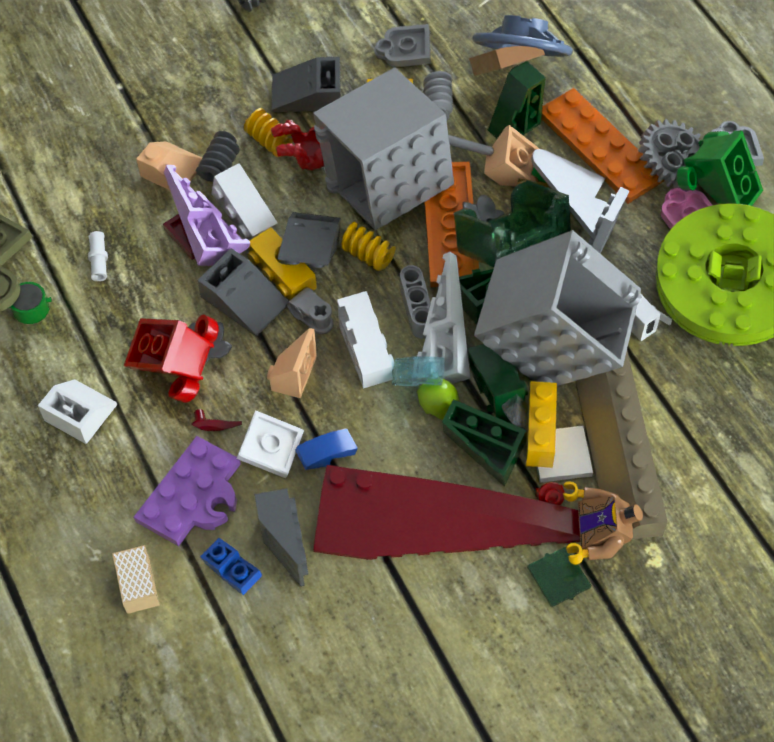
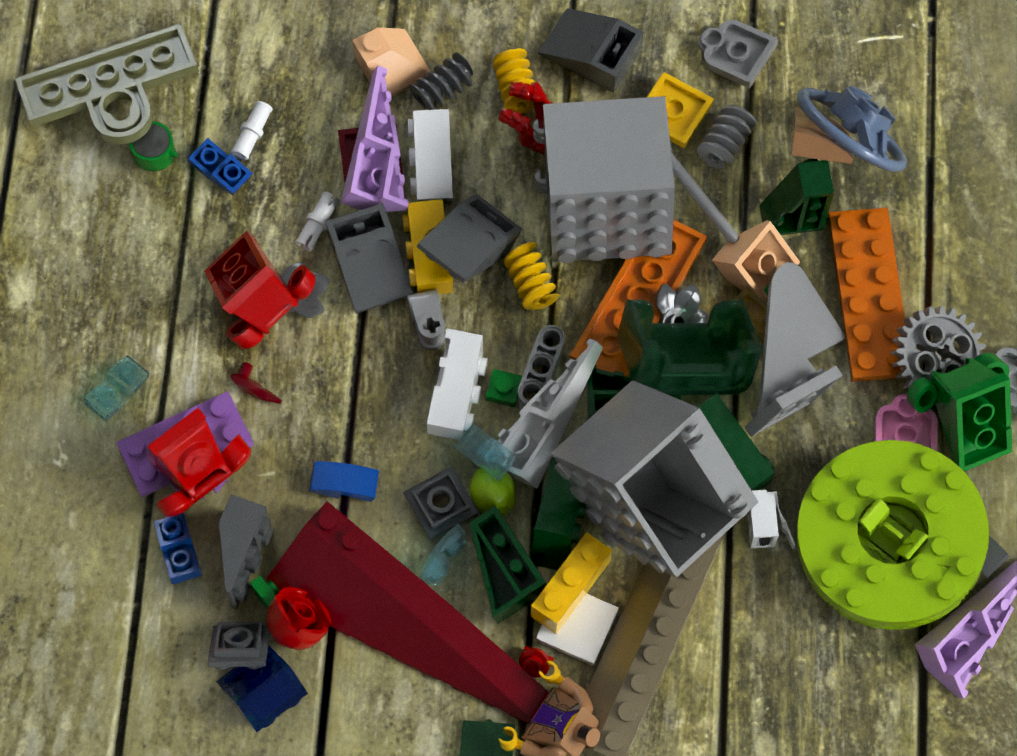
camera: 30 degrees right, 10 degrees up
white slope [38,379,117,444] -> none
tan panel [112,545,160,614] -> none
white tile [236,410,304,478] -> none
light nougat slope [267,328,317,398] -> none
clear slope [502,395,529,434] -> none
none -> clear light blue slope [84,355,150,422]
none -> red piece [147,407,252,517]
none -> blue slope [187,138,253,195]
none -> dark grey piece [207,622,270,670]
none -> clear blue slope [216,645,308,732]
none -> green plate [250,575,279,610]
none -> red cylinder [266,587,332,650]
none -> white pin [295,192,340,252]
none -> dark grey piece [403,466,479,540]
none -> clear light blue slope [420,523,467,585]
none -> green plate [485,369,522,408]

